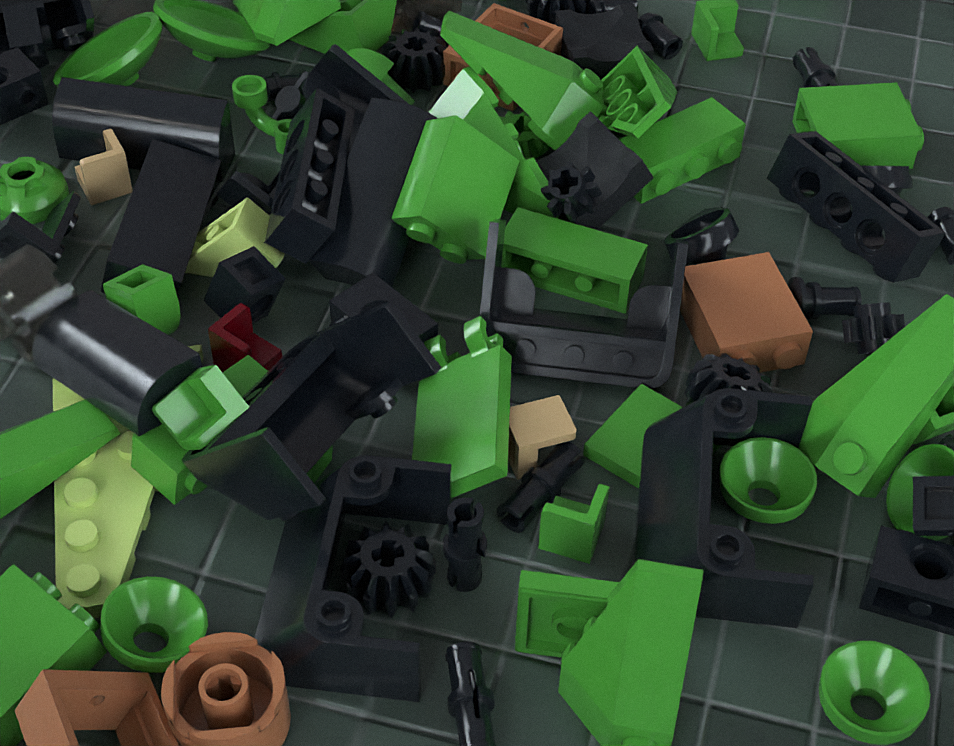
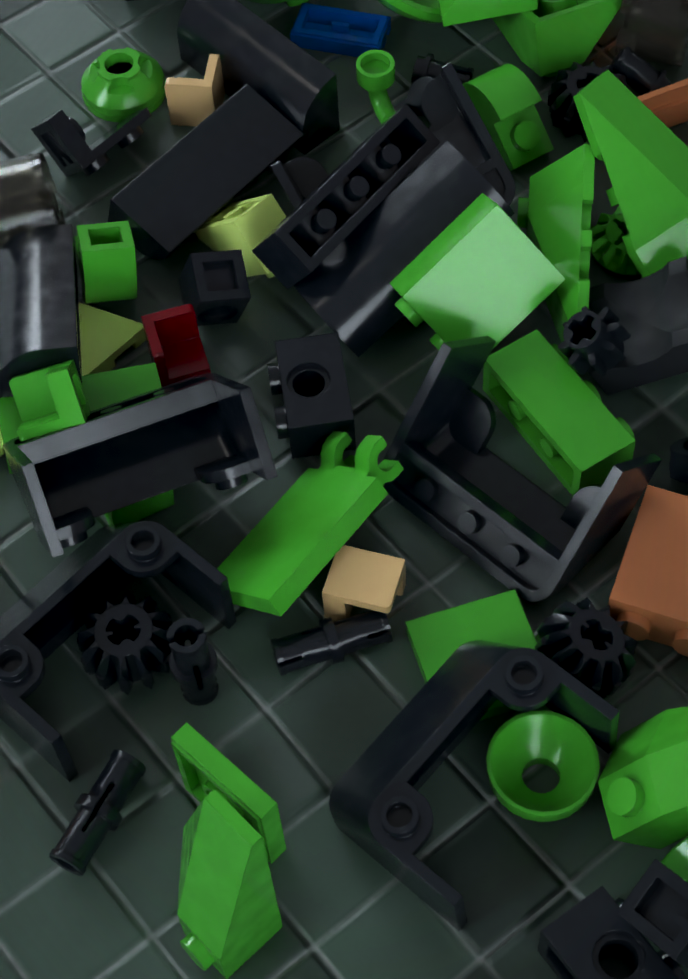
camera: 40 degrees right, 10 degrees up
bright green panel [538,483,610,564] -> none
none -> blue tile [290,3,391,57]

